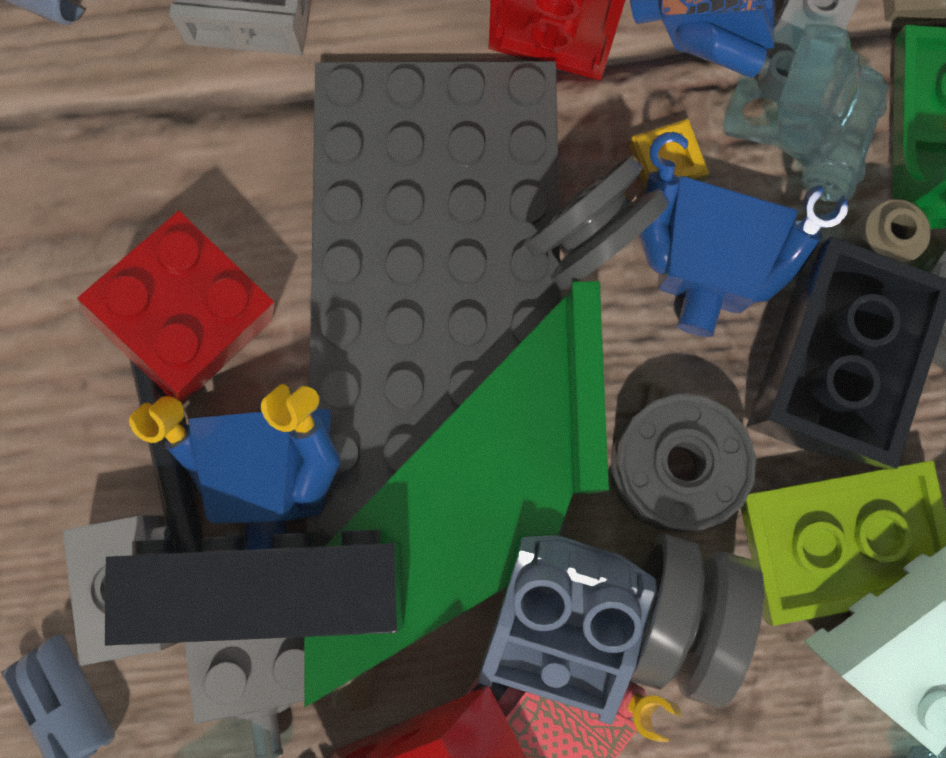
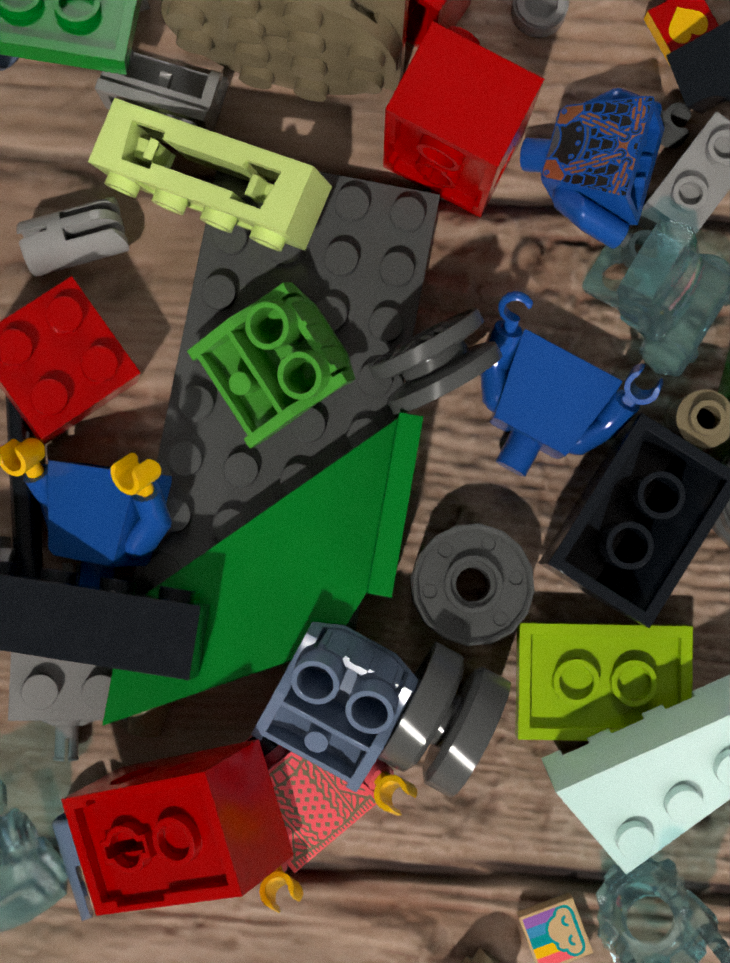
camera: 15 degrees right, 5 degrees up
yellow tile [628,119,709,189] -> none
none -> light grey arm [16,197,129,276]
none -> yellowish green brick [88,98,332,252]
none -> bright green slope [187,282,356,448]

